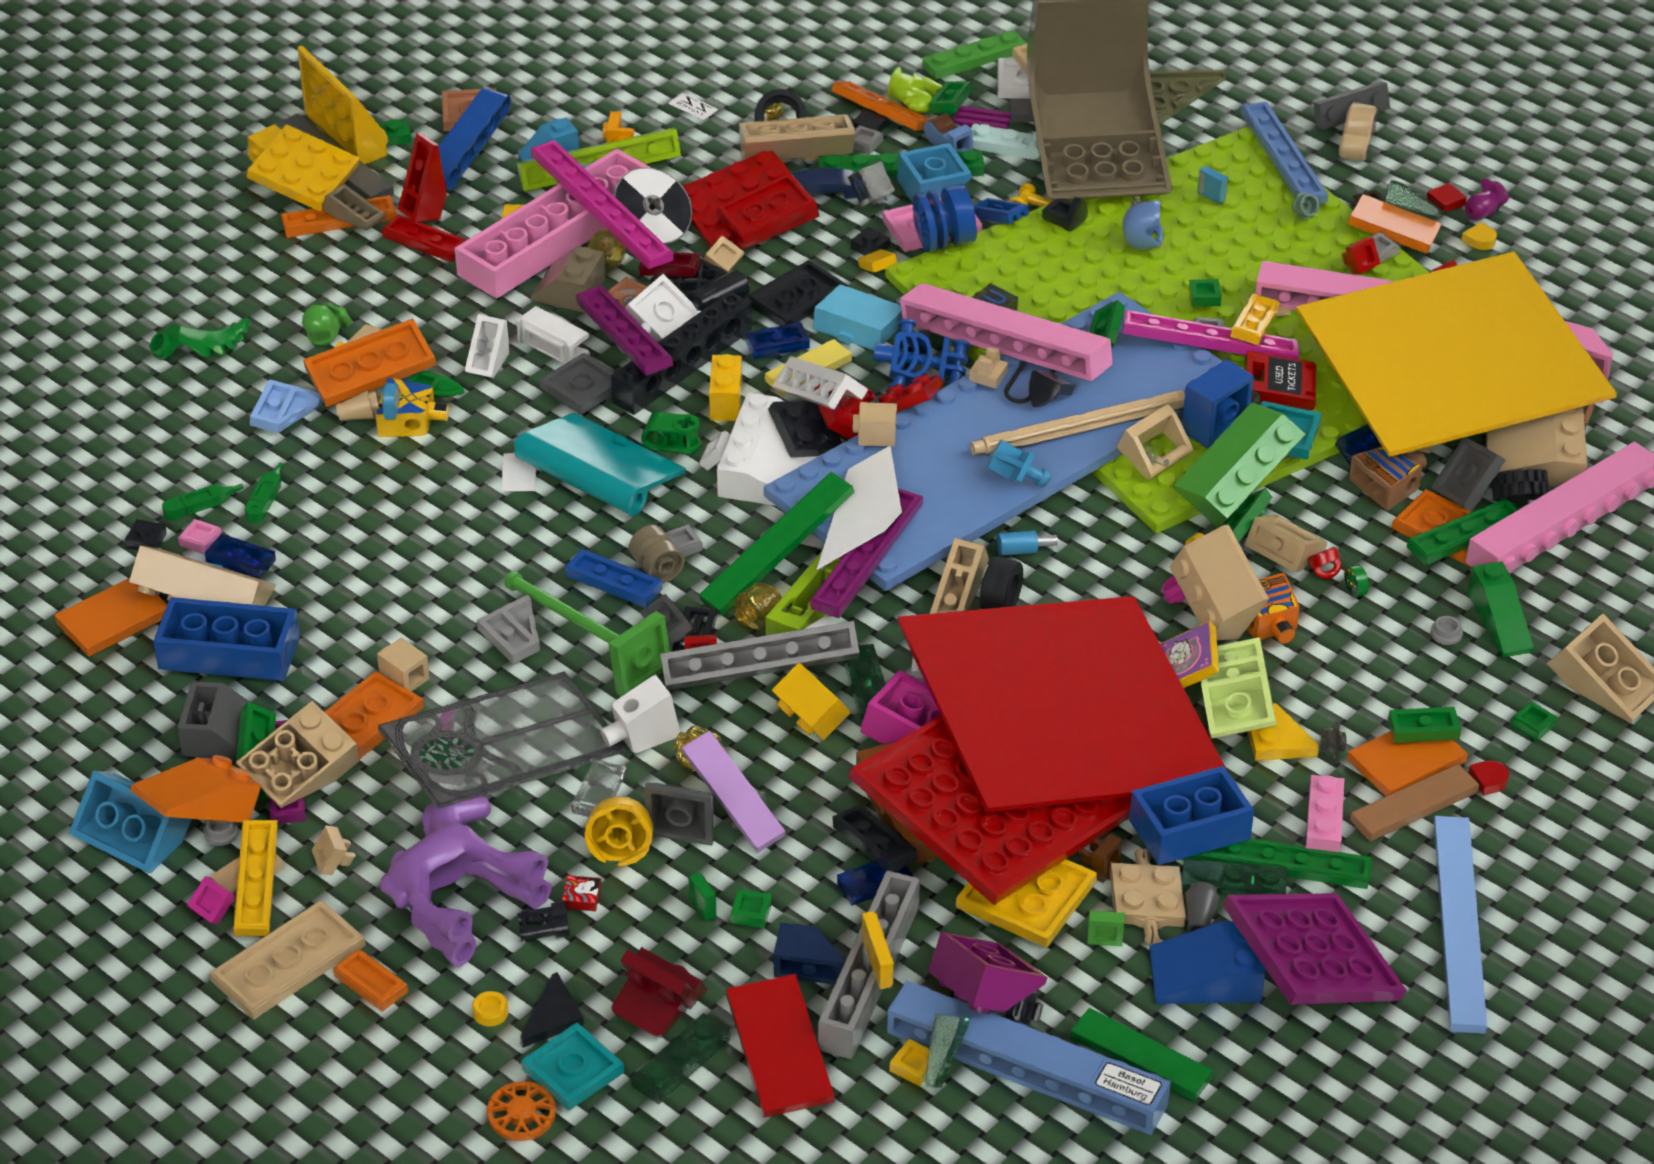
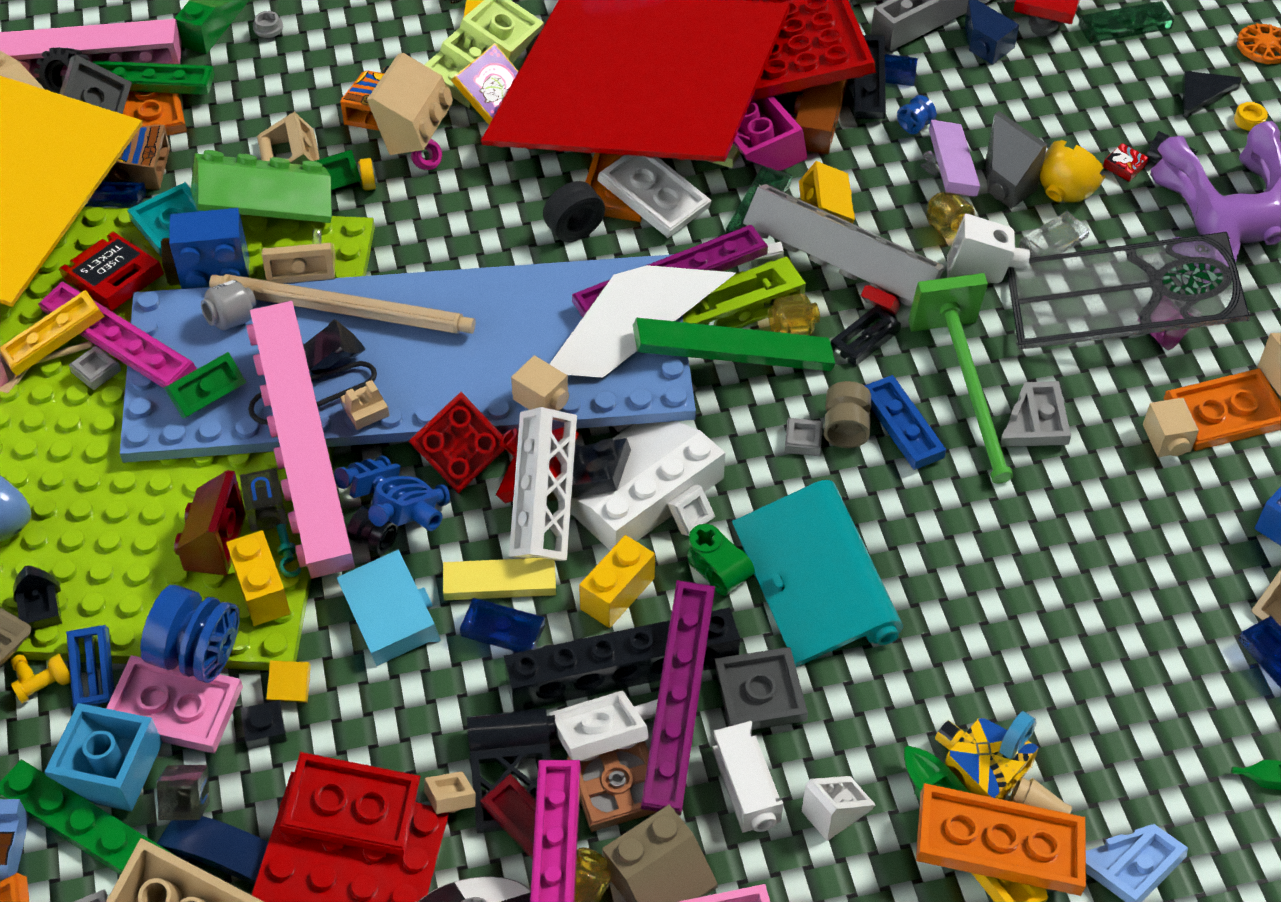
camera: 145 degrees left, 10 degrees up
green piece [244,462,283,523] -> none
white sticker [501,453,536,491] -> none
teal plate [521,1023,624,1111] -> none
dark red piece [612,947,707,1038] -> none
dark grey plate [640,594,693,646] -> none
green tile [688,872,716,922] -> none
green plate [731,889,772,929] -> none
black tile [746,260,848,330] -> none
tan slope [930,538,989,614] -> none
dark azure piece [987,440,1051,488] -> none
dark azure piece [996,530,1058,556] -> none
green plate [1189,279,1222,307] -> none
red tile [1307,547,1342,579] -> none
green tile [1344,565,1369,598] -> none
none -> dark red slope [174,470,246,575]
none -> light grey head [201,280,256,330]
none -> yellow brick [226,530,290,626]
none -> blue wheel [897,95,937,134]

